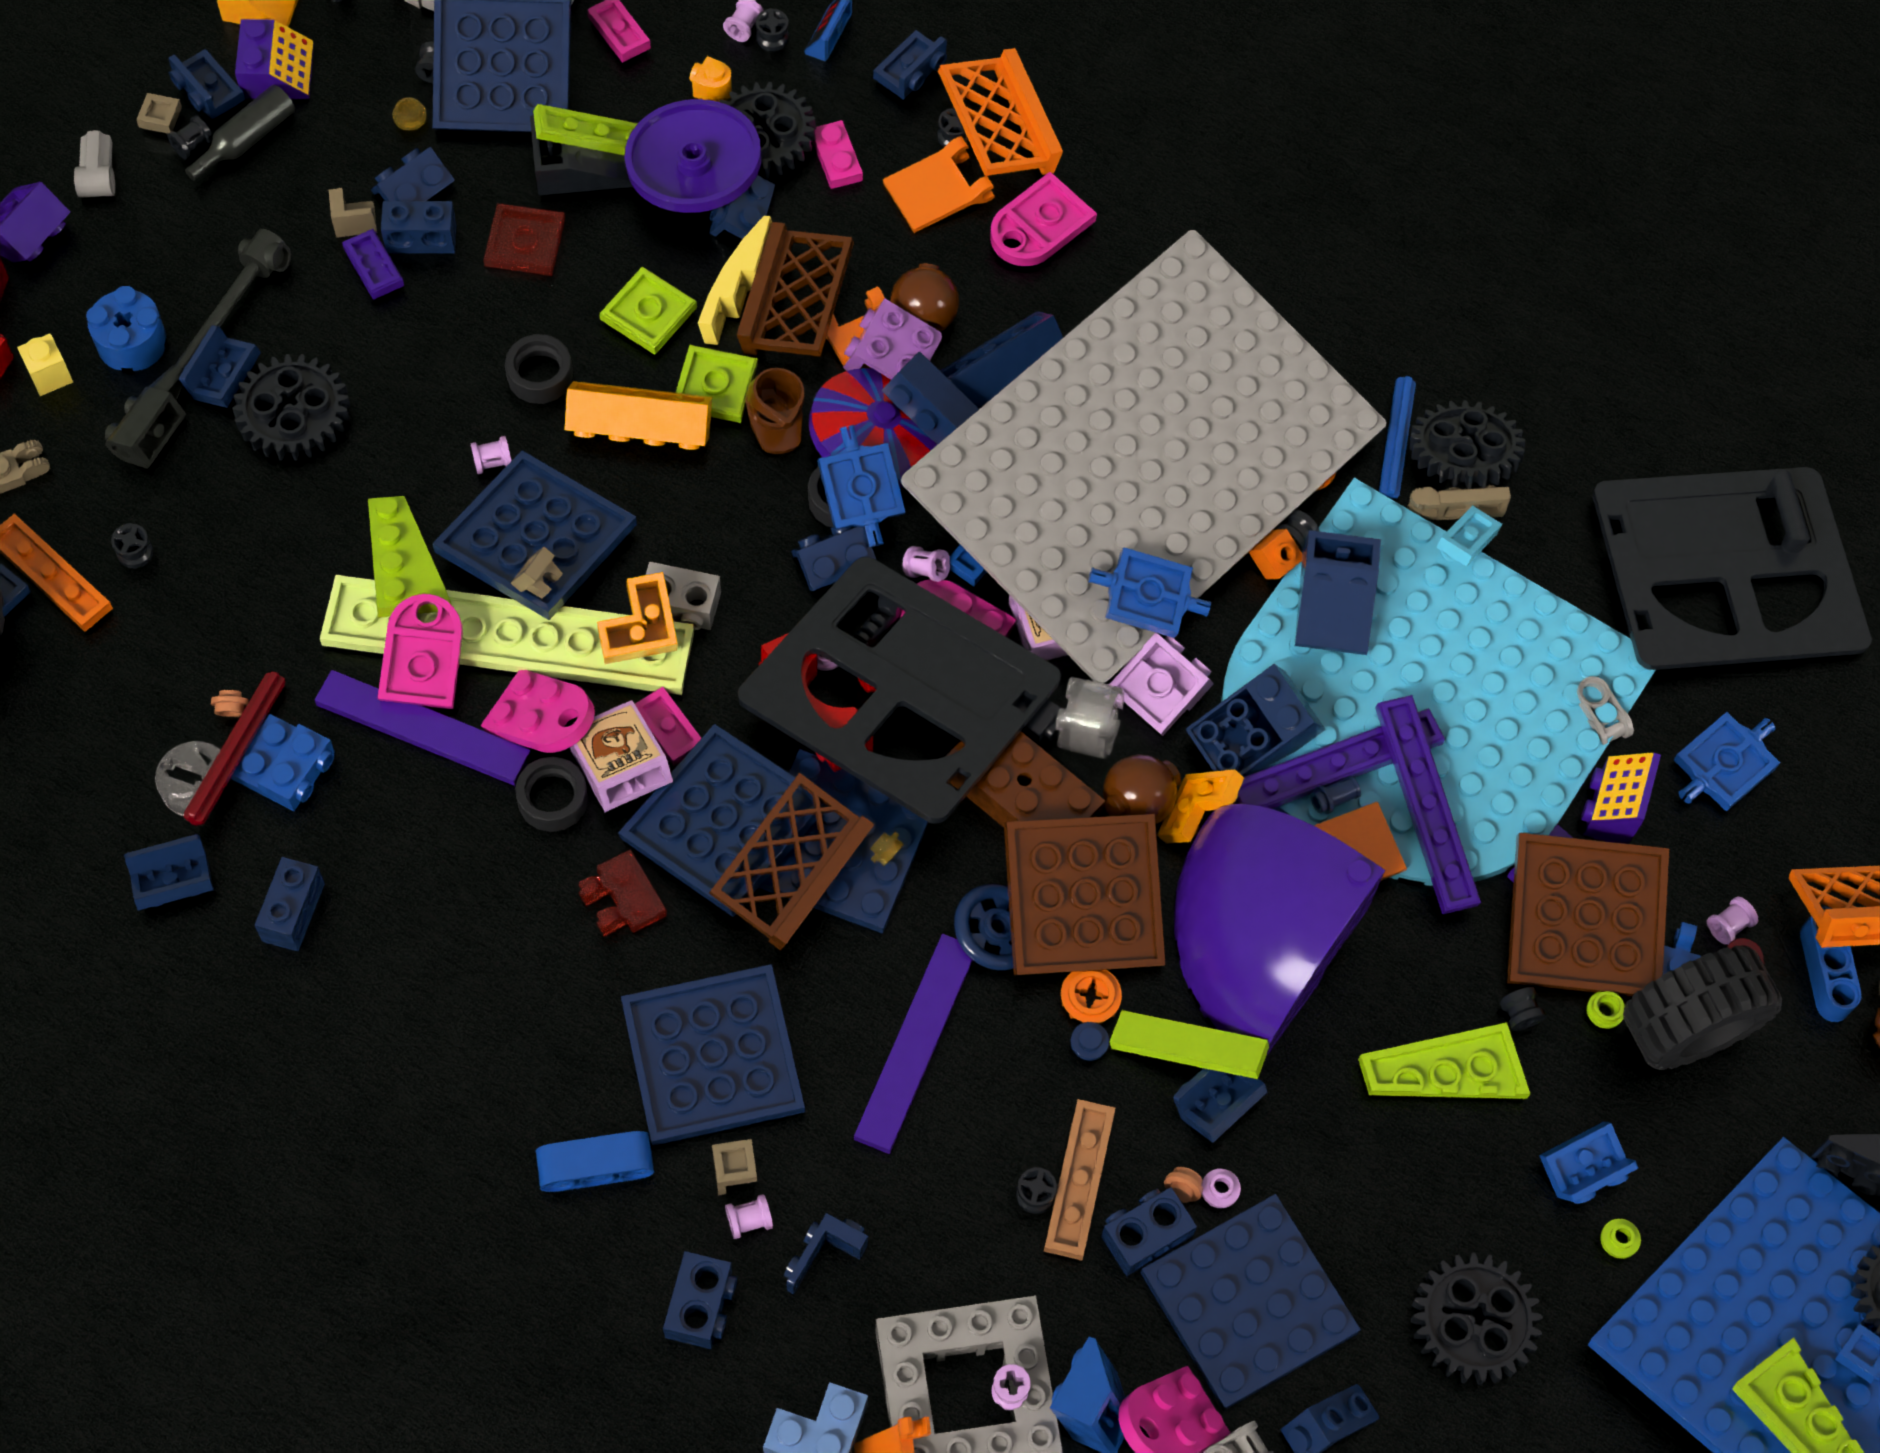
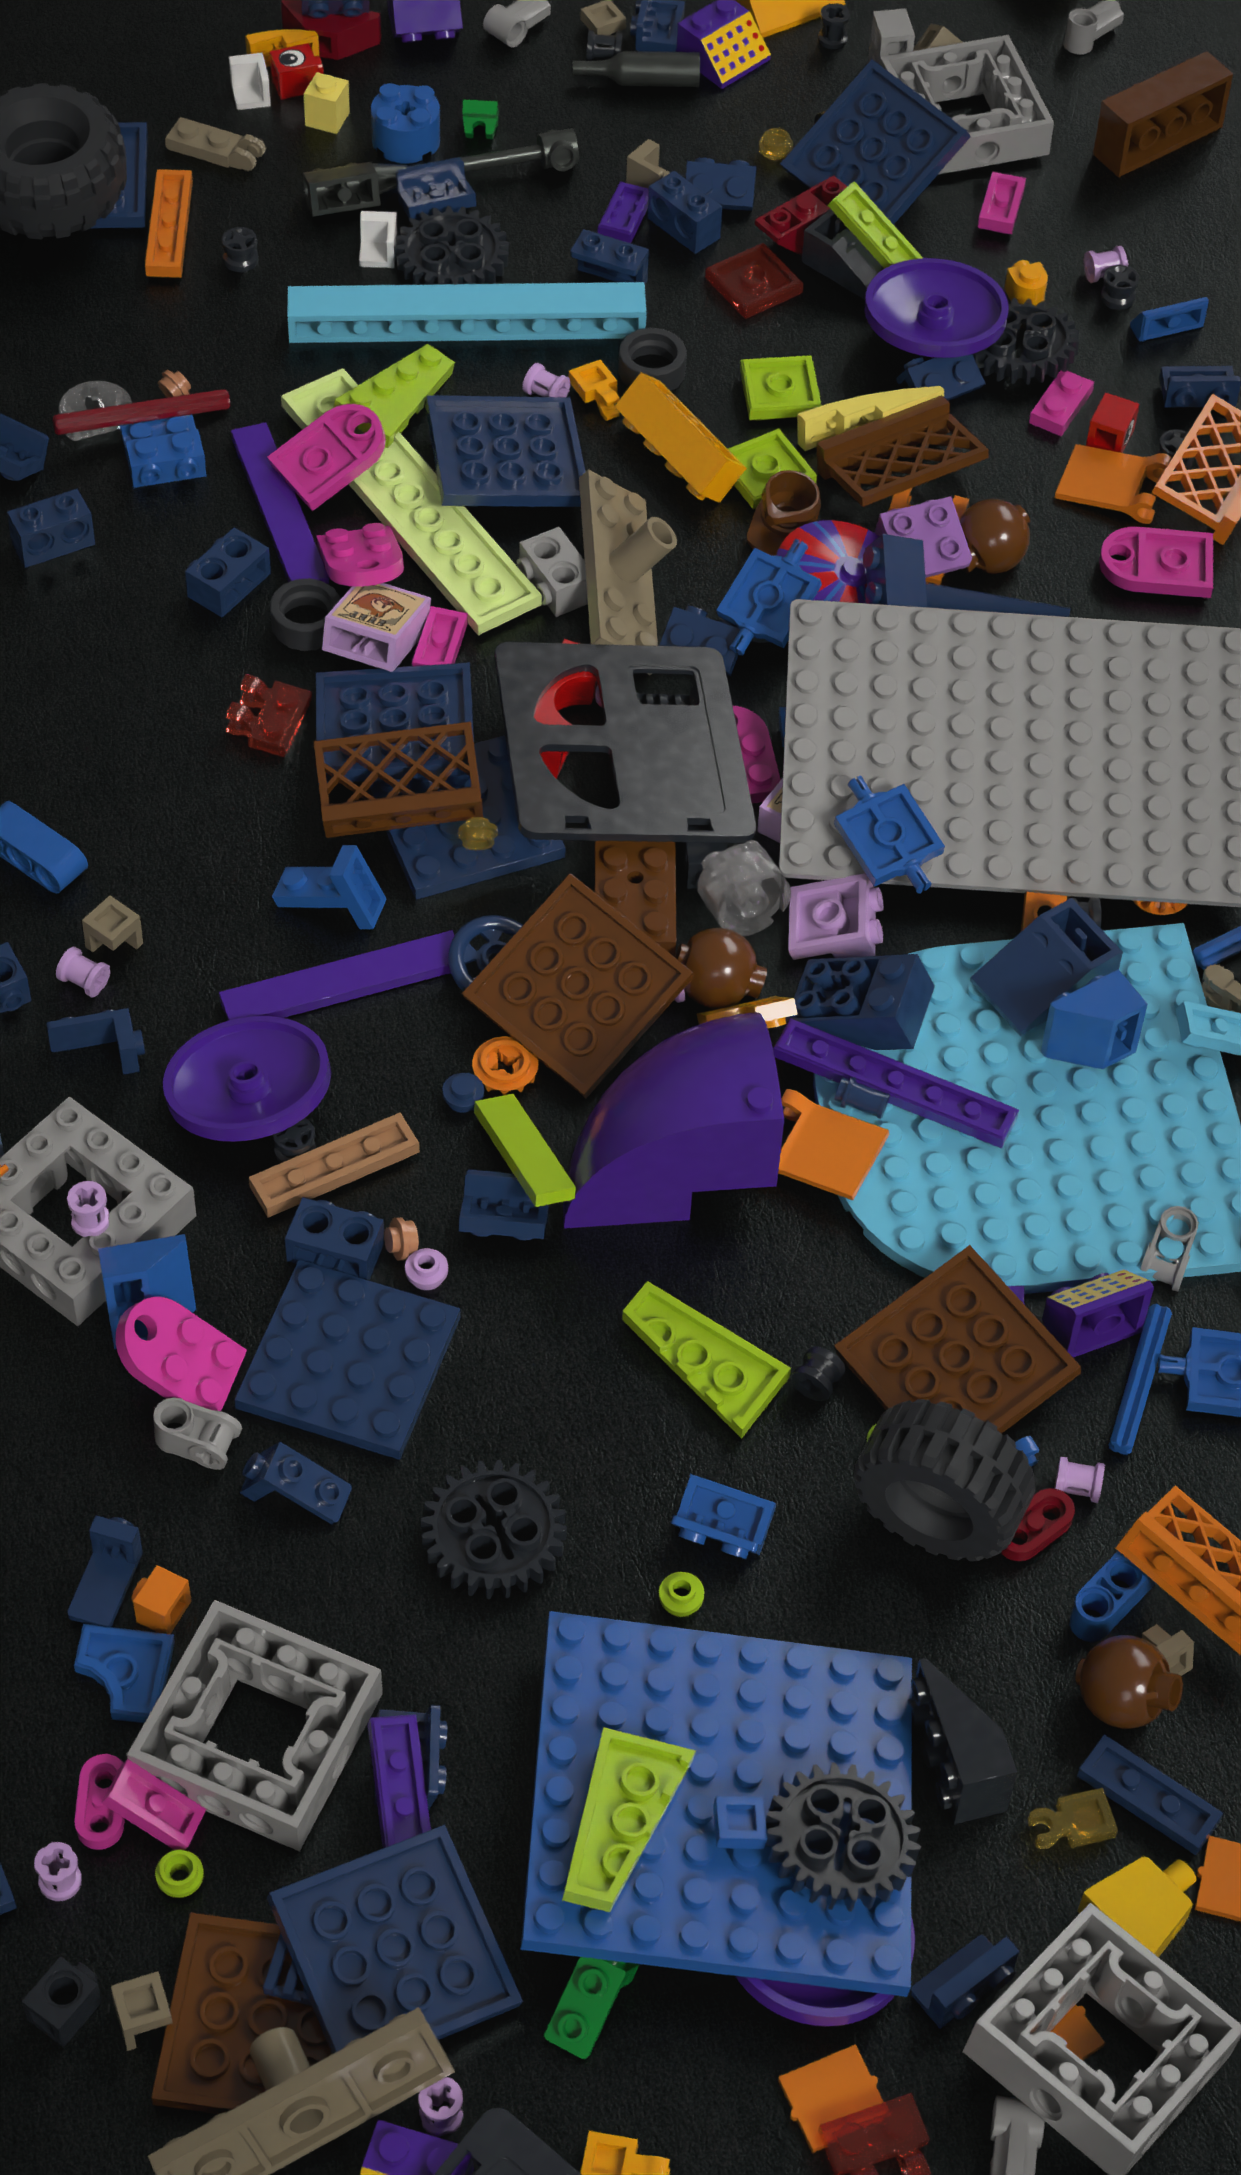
camera: 50 degrees right, 10 degrees down
dark tan tile [511,547,563,598] -> none
light orange brick [597,572,678,664] -> none
dark blue plate [621,964,805,1146] -> none
lavender bush [902,546,950,582] -> none
dark purple tile [1375,695,1481,914] -> none
none -> dark purple dish [163,1016,331,1142]
none -> dark blue brick [185,527,271,617]
none -> blue bracket [272,845,387,929]
none -> medium azure brick [288,282,646,343]
none -> white panel [359,211,397,268]
none -> green tile [463,100,499,139]
none -> light orange plate [569,359,620,421]
none -> dark blue bracket [571,229,649,285]
none -> dark tan plate [579,469,677,675]
none -> dark red slope [755,175,847,255]
none -> blue slope [1041,969,1148,1069]
none -> red brick [1086,392,1139,453]
none -> blue axle [1109,1304,1172,1455]

